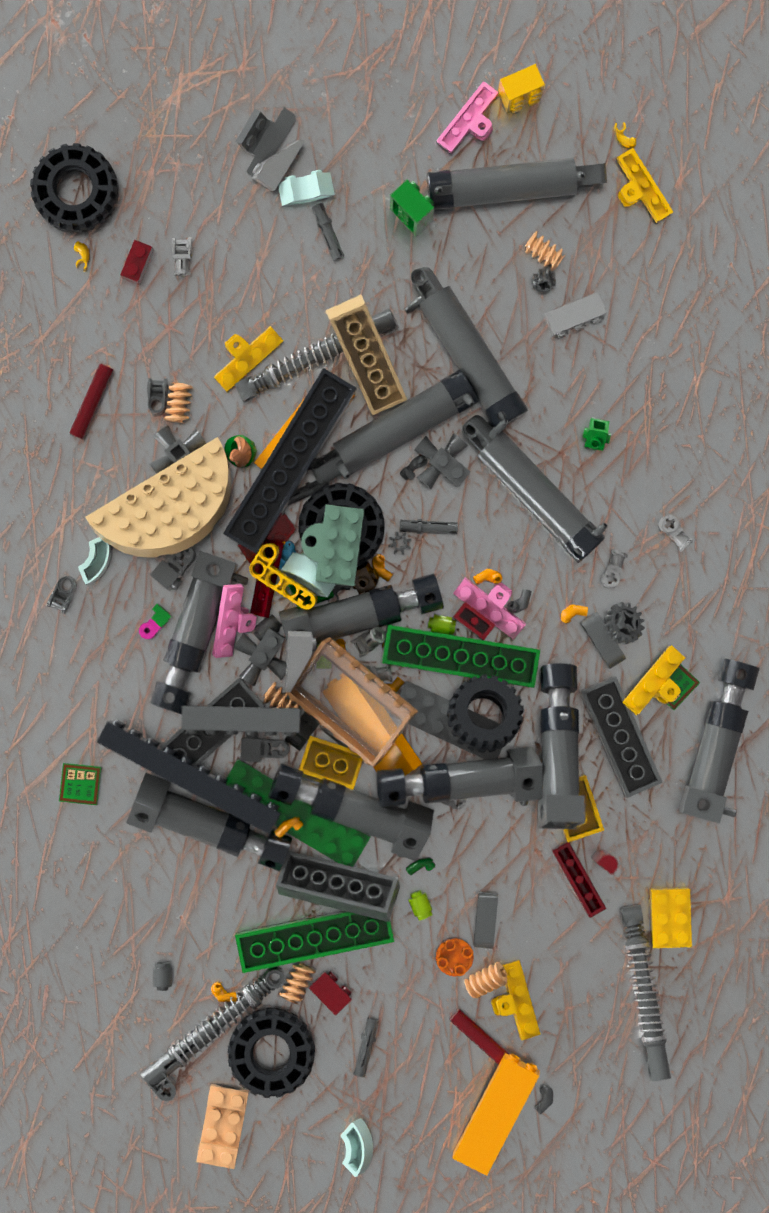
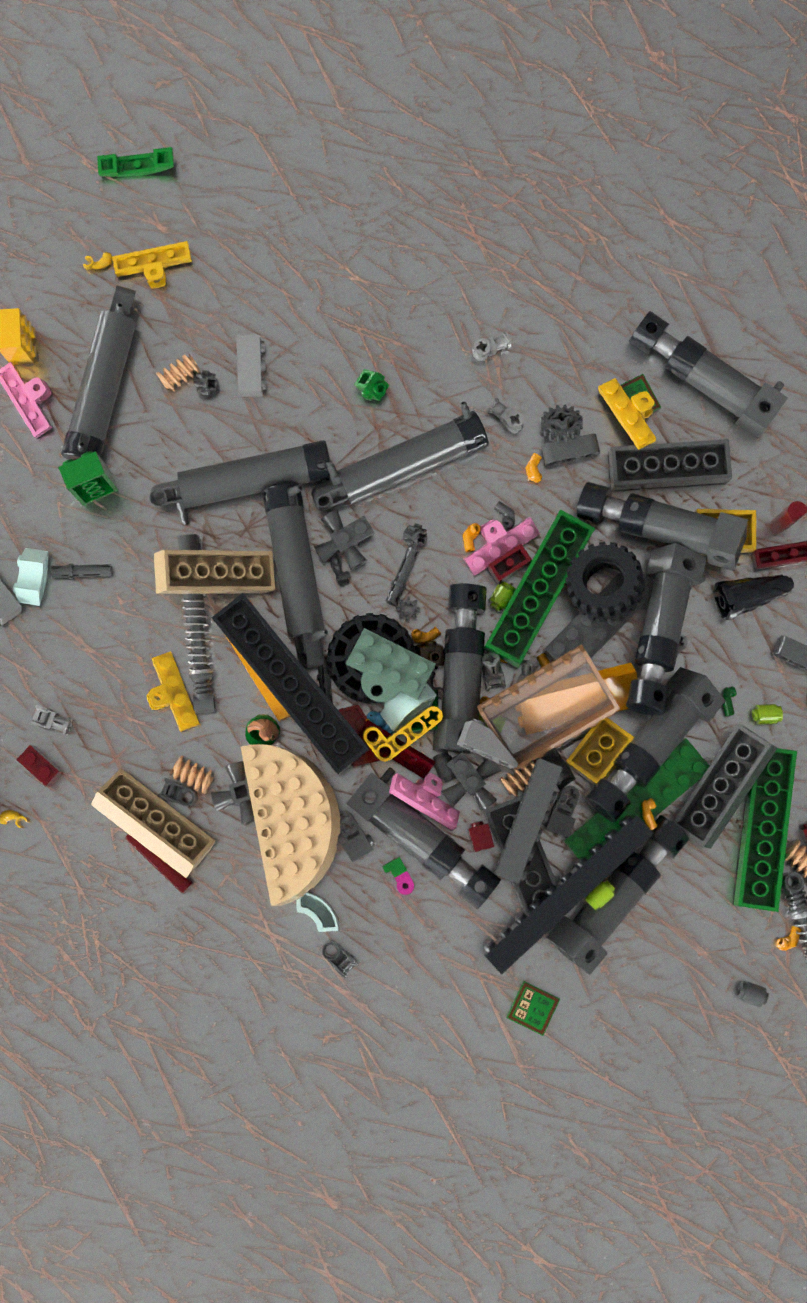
camera: 70 degrees left, 5 degrees down
none -> tan brick [91,768,215,878]
none -> green slope [97,147,174,177]
none -> dark grey gear [403,523,427,549]
none -> dark red brick [467,821,495,852]
none -> lime brick [584,880,615,911]
none -> black cone [714,574,794,620]

